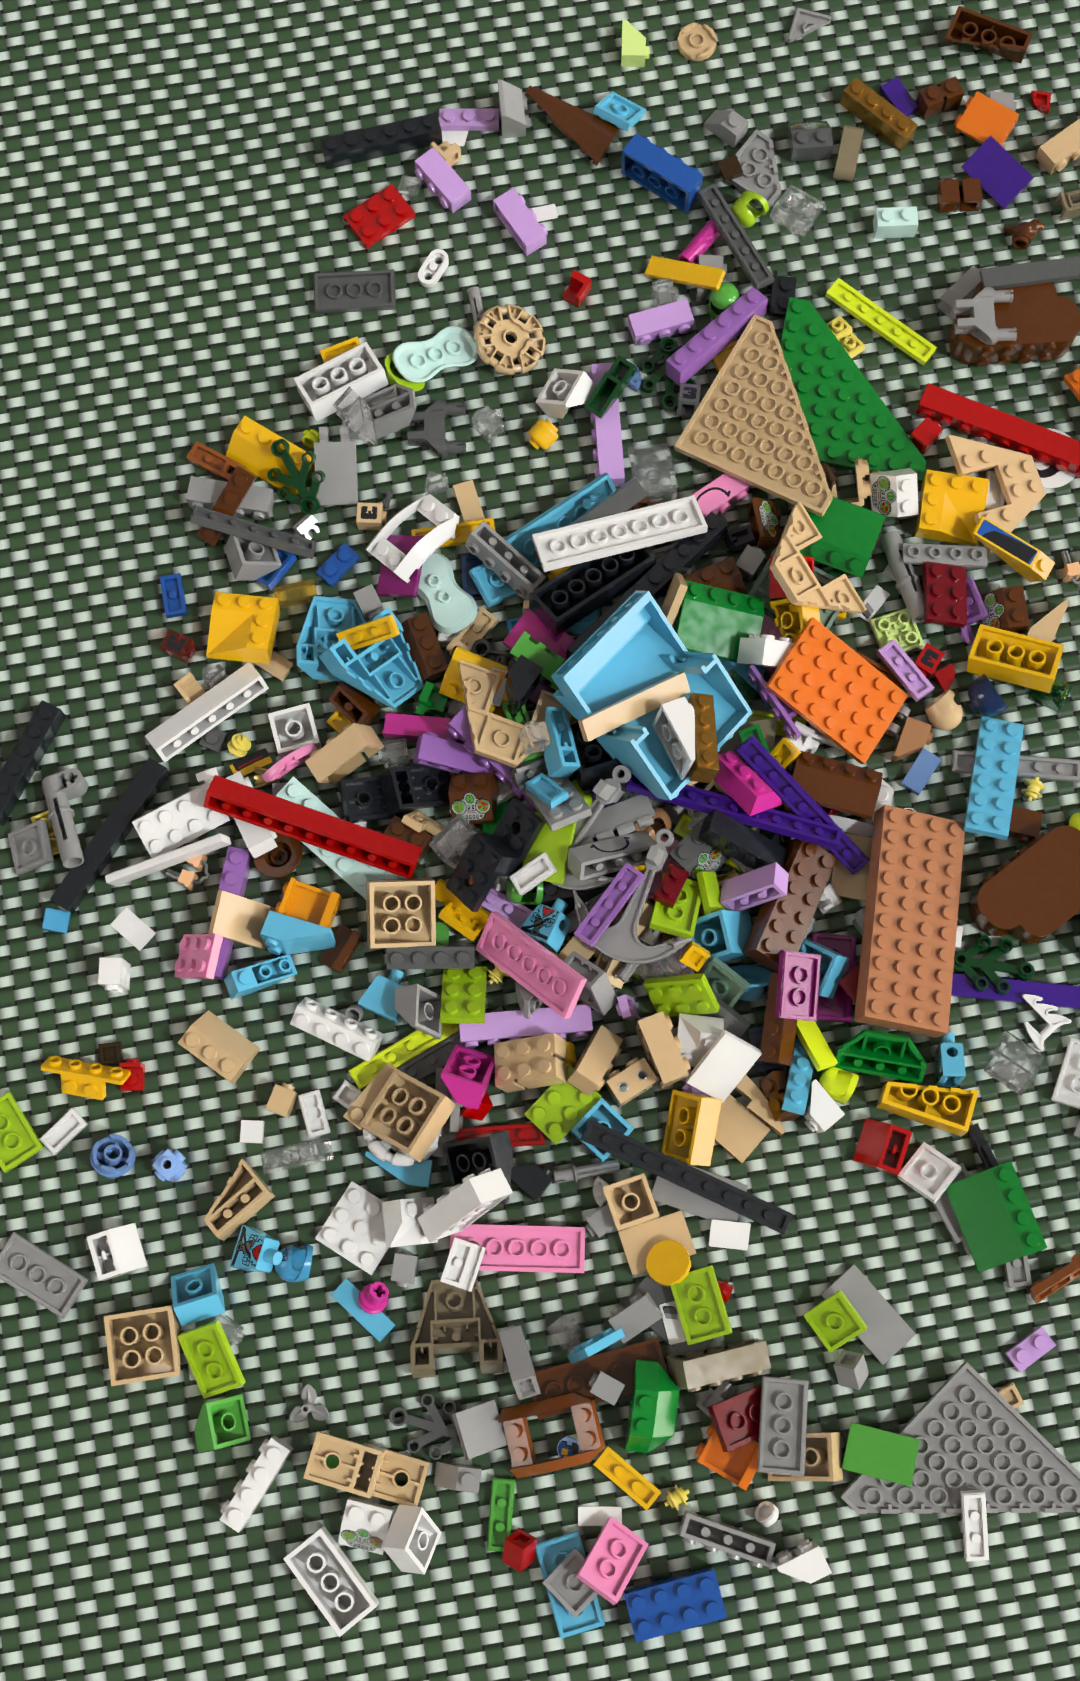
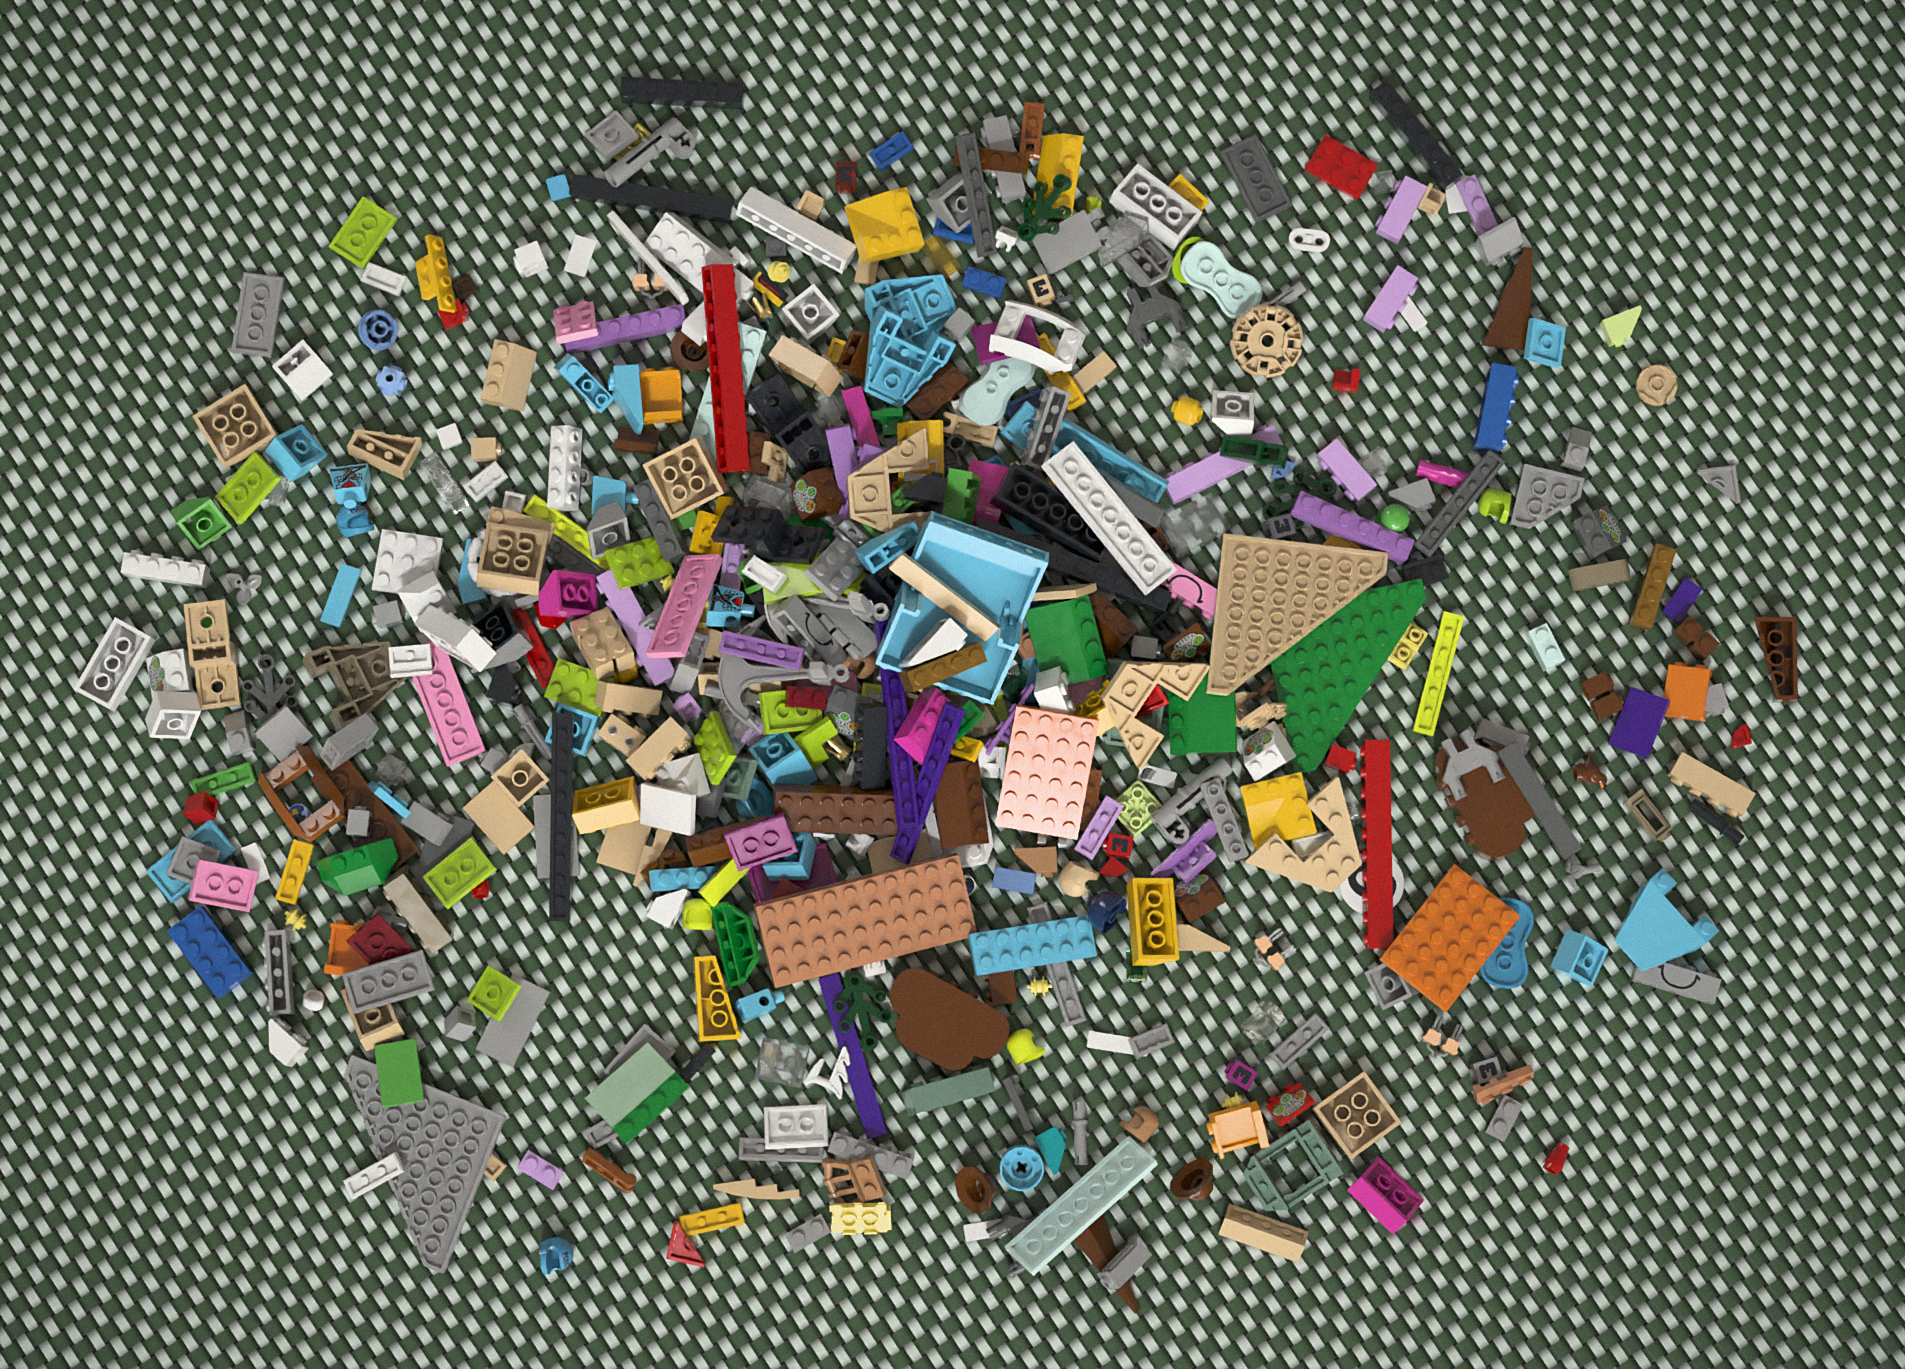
camera: 70 degrees right, 5 degrees up
clear tile [202,664,228,691] -> none
tan tile [208,890,275,949] -> none
bright pink tile [262,743,317,782] -> none
yellow plate [336,614,400,650] -> none
dark pink piece [358,1282,389,1314] -> none
clear tile [425,471,449,496] -> none
clear brick [519,721,551,755] -> none
medium azure tile [525,773,569,809] -> none
yellow tile [645,256,726,291] -> none
yellow tile [646,1240,691,1286] -> none
white sticker [659,1301,686,1345] -> none
yellow plate [679,941,710,972] -> none
white sticker [709,1220,751,1250] -> none
dark brown tile [717,155,743,182] -> none
lavender brick [720,862,789,911] -> none
clear plate [769,185,826,237] -> none
red slope [852,1118,912,1176] -> none
white plate [897,1142,961,1204] -> none
dark red plate [923,561,967,628] -> none
slope [972,516,1055,582] -> none

